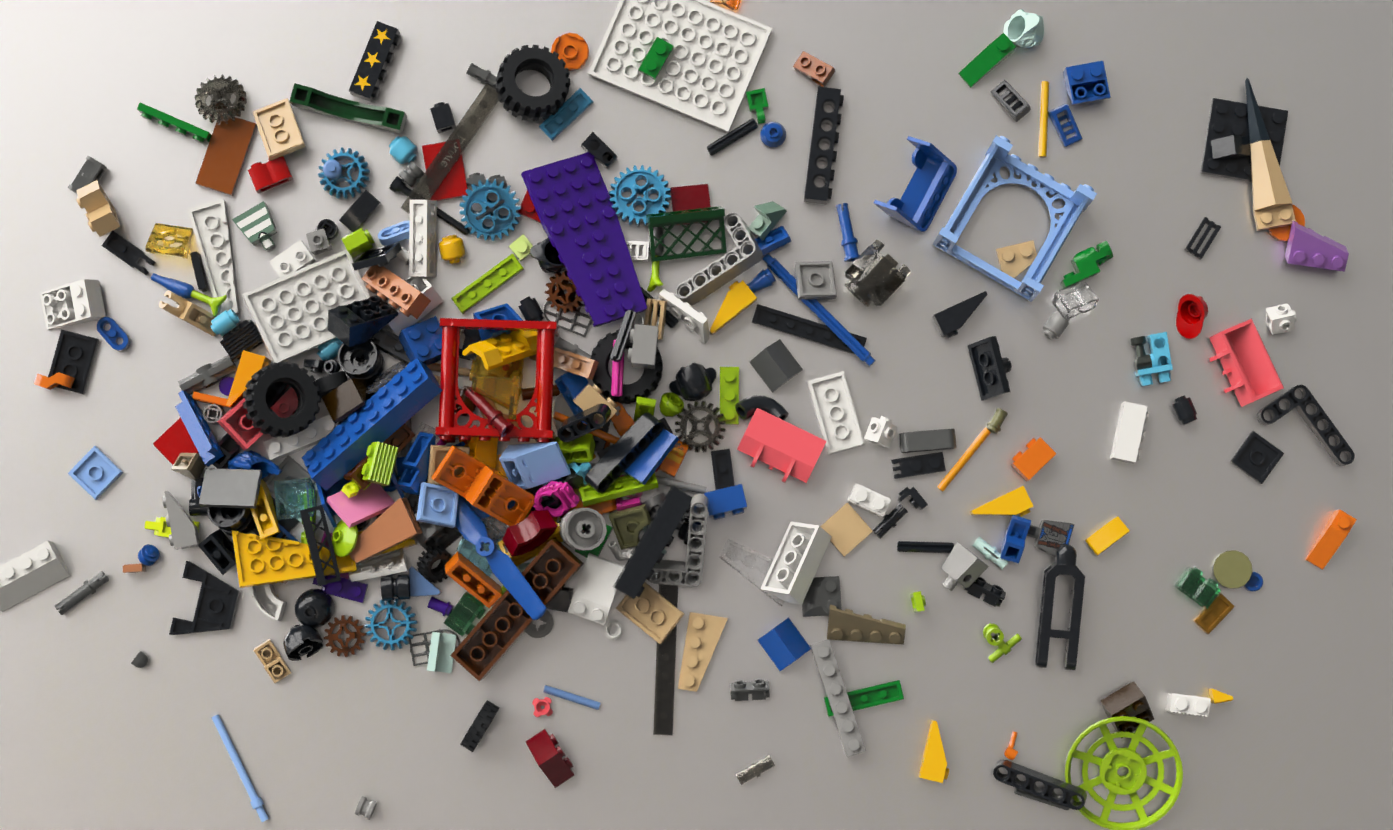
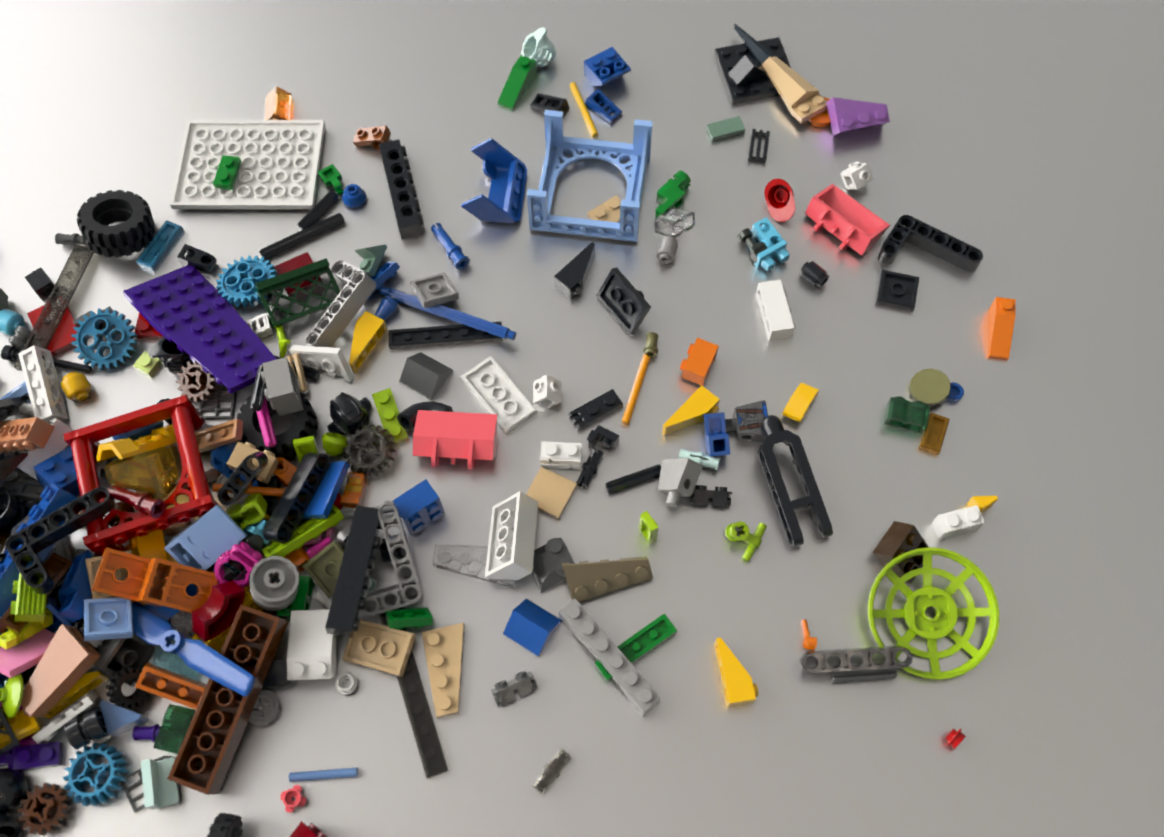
camera: 20 degrees left, 20 degrees down
lime tile [451,253,524,314] -> none
orange tile [551,33,589,71] -> none
black plate [711,449,735,490] -> none
clear smoke piece [844,240,911,307] -> none
dark grey beam [899,429,957,453] -> none
none -> black beam [5,487,115,594]
none -> black axle [259,213,345,259]
none -> green plate [385,608,433,629]
none -> sand green tile [706,116,745,141]

